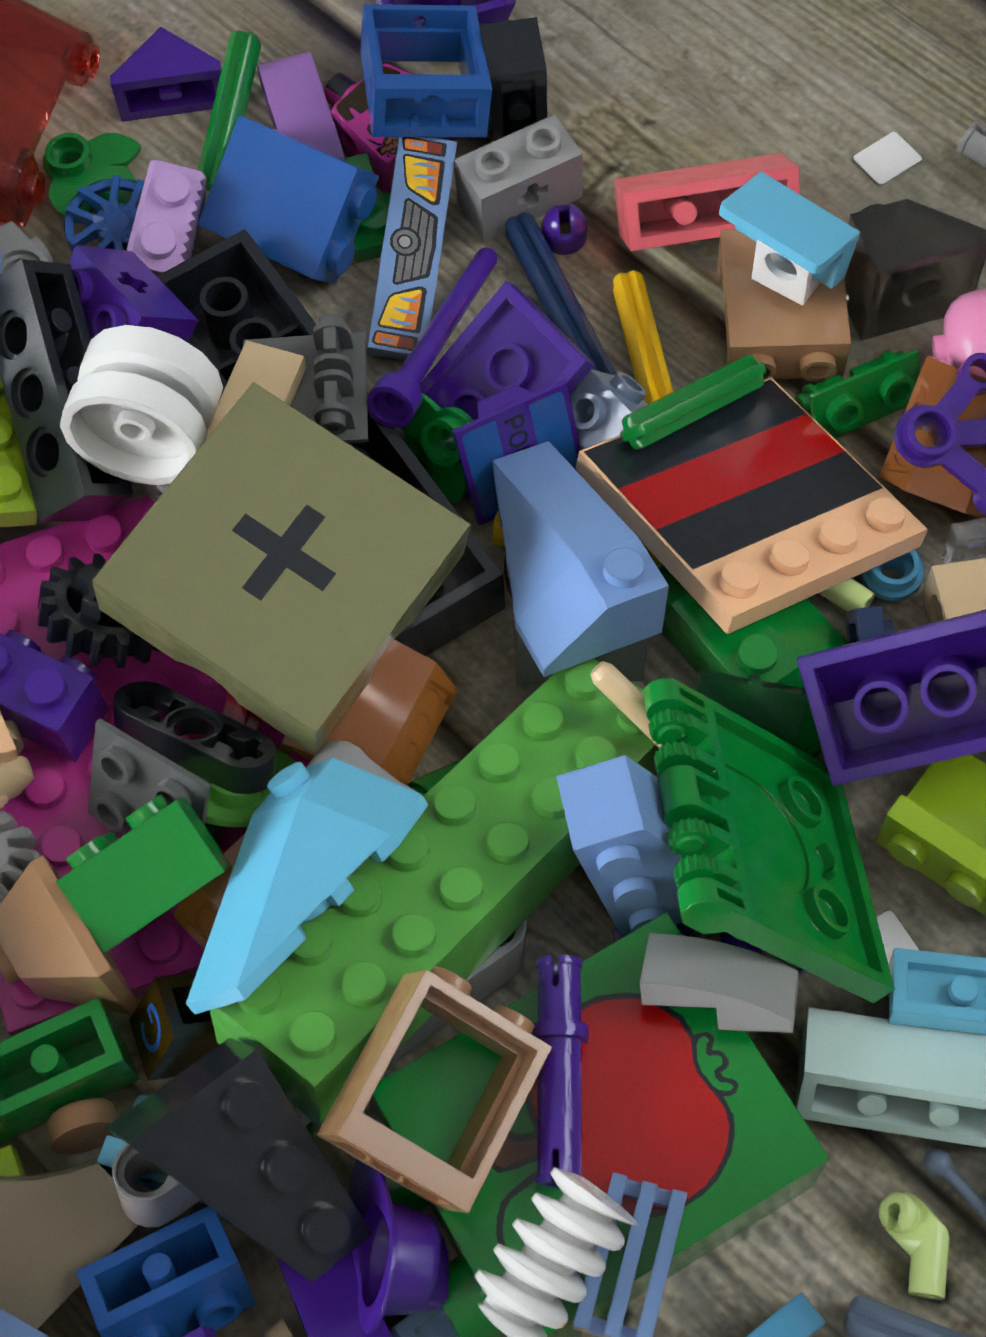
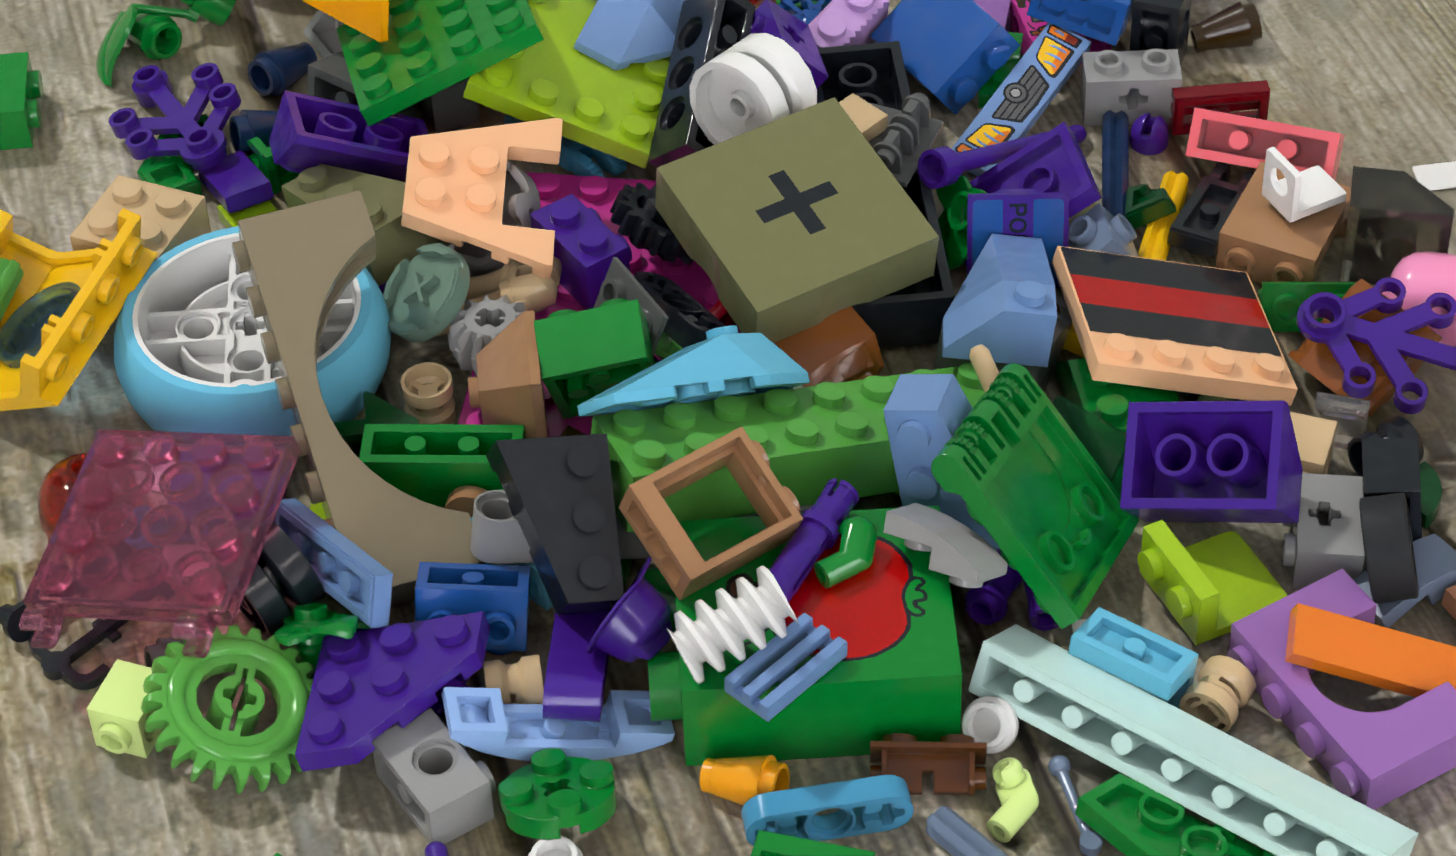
camera: 25 degrees right, 20 degrees down
green axle [620,355,767,450] -> none
medium azure panel [719,171,860,289] -> none
none -> green arm [814,516,877,589]
none -> reddish brown hinge [870,733,987,796]
none -> white plate [962,696,1019,754]
none -> dark green tile [1124,184,1176,230]
none -> black hinge [1167,162,1254,258]
none -> dark red tile [1169,80,1270,135]
none -> dark brown cone [1189,2,1262,53]

